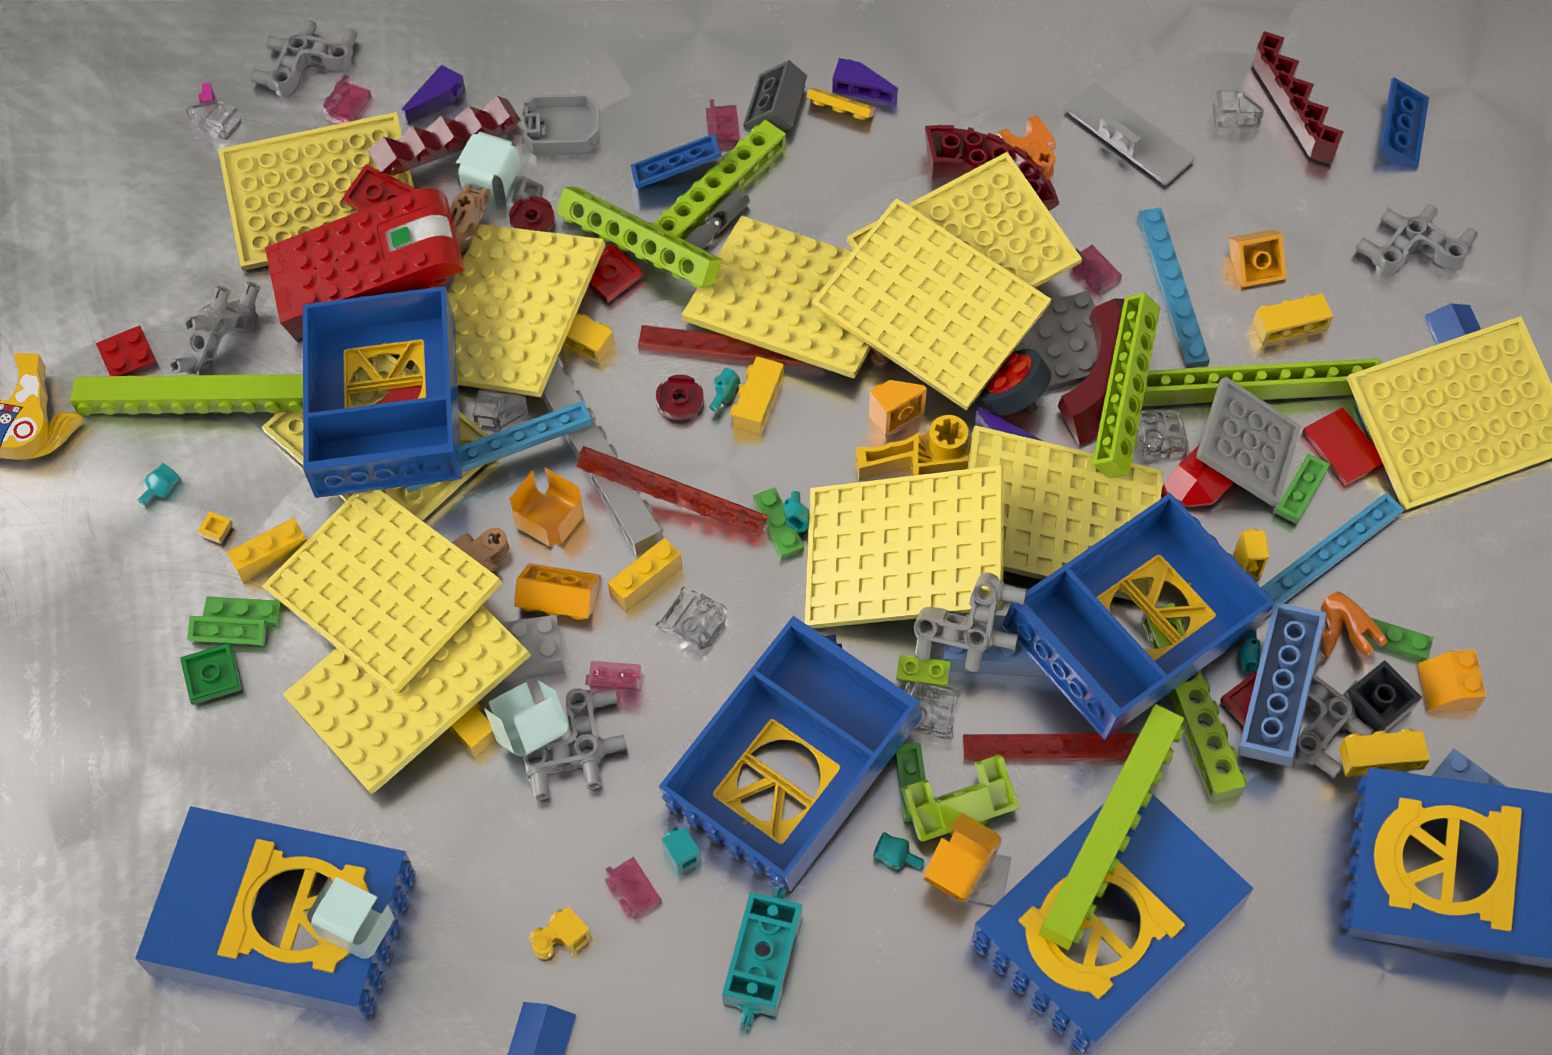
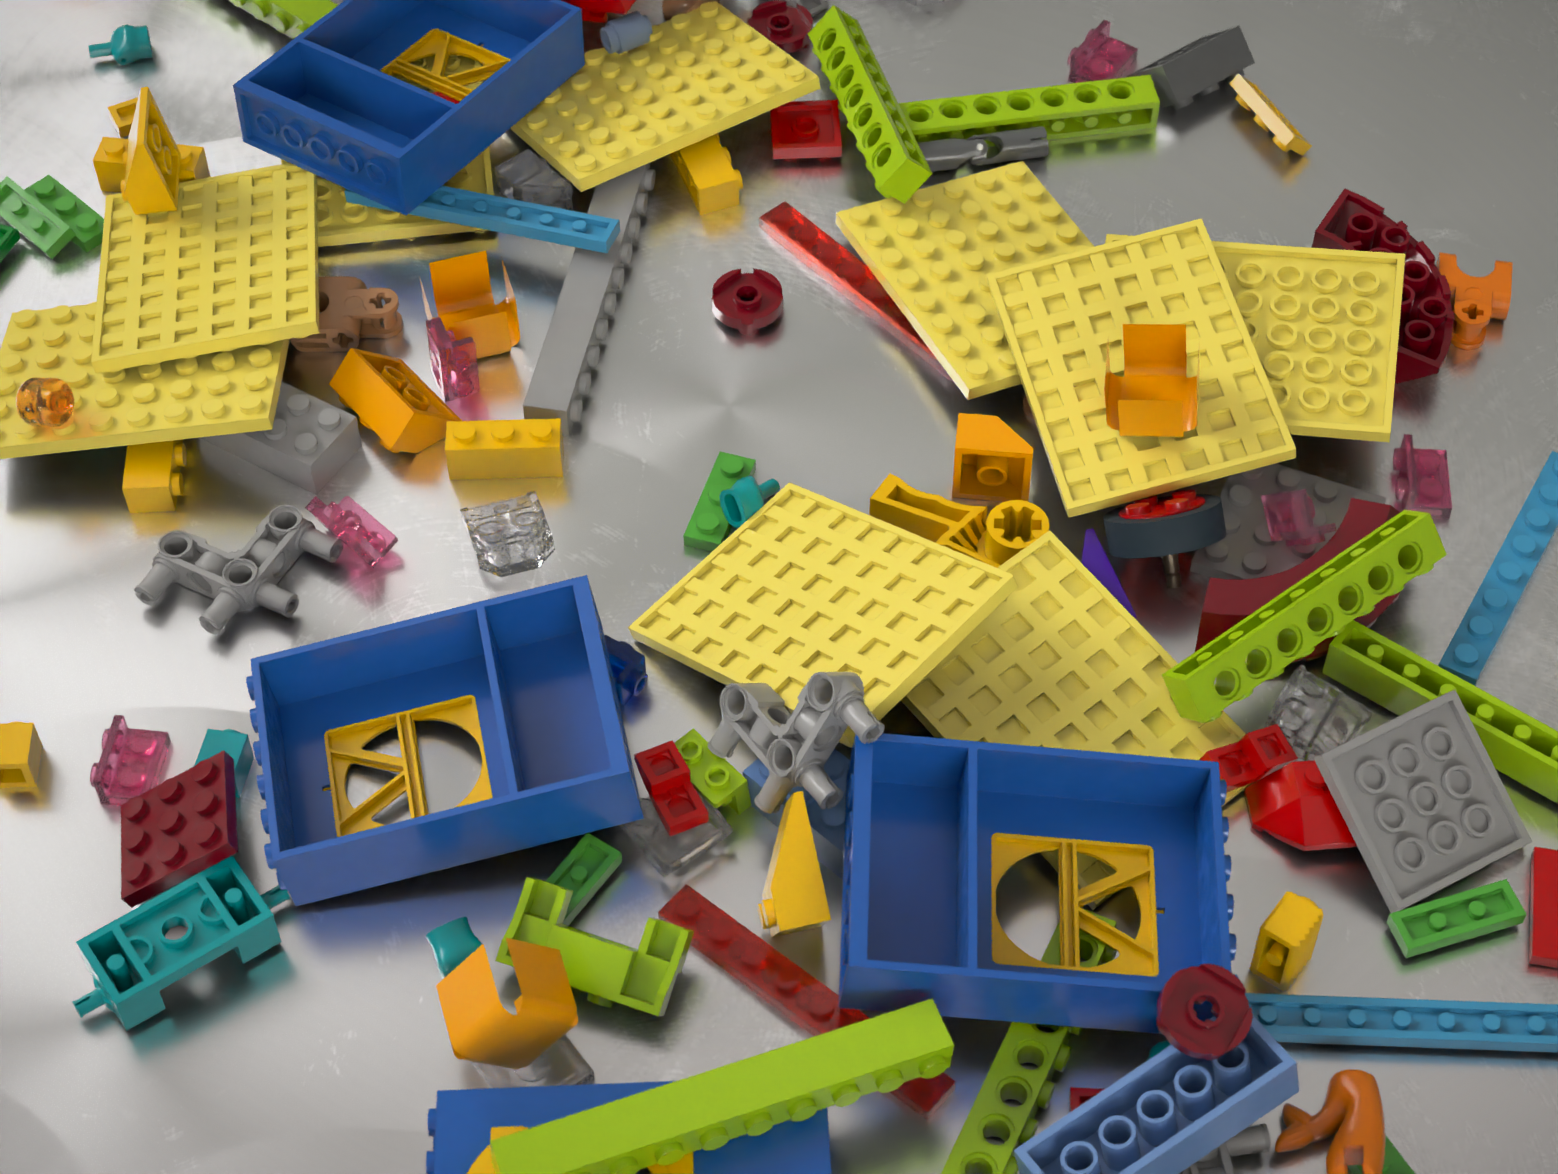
camera: 40 degrees right, 10 degrees down
light aqua piece [485,680,568,756] -> none
clear red plate [576,446,768,537] -> none
blue slope [630,133,723,189] -> none
teal piece [709,368,741,412] -> none
yellow brick [730,356,784,435] -> none
dark purple slope [832,58,898,105] -> none
none -> clear orange head [16,378,74,427]
none -> yellow slope [121,87,181,215]
none -> dark red plate [121,750,238,908]
none -> clear pink bracket [426,317,480,402]
none -> sand blue brick [600,11,653,54]
none -> red slope [634,740,708,837]
none -> yellow slope [757,791,831,938]
none -> light orange piece [1104,324,1200,437]
none -> dark red plate [1156,964,1253,1060]
none -> red slope [1199,724,1298,792]
none -> clear pink bracket [1261,489,1337,547]

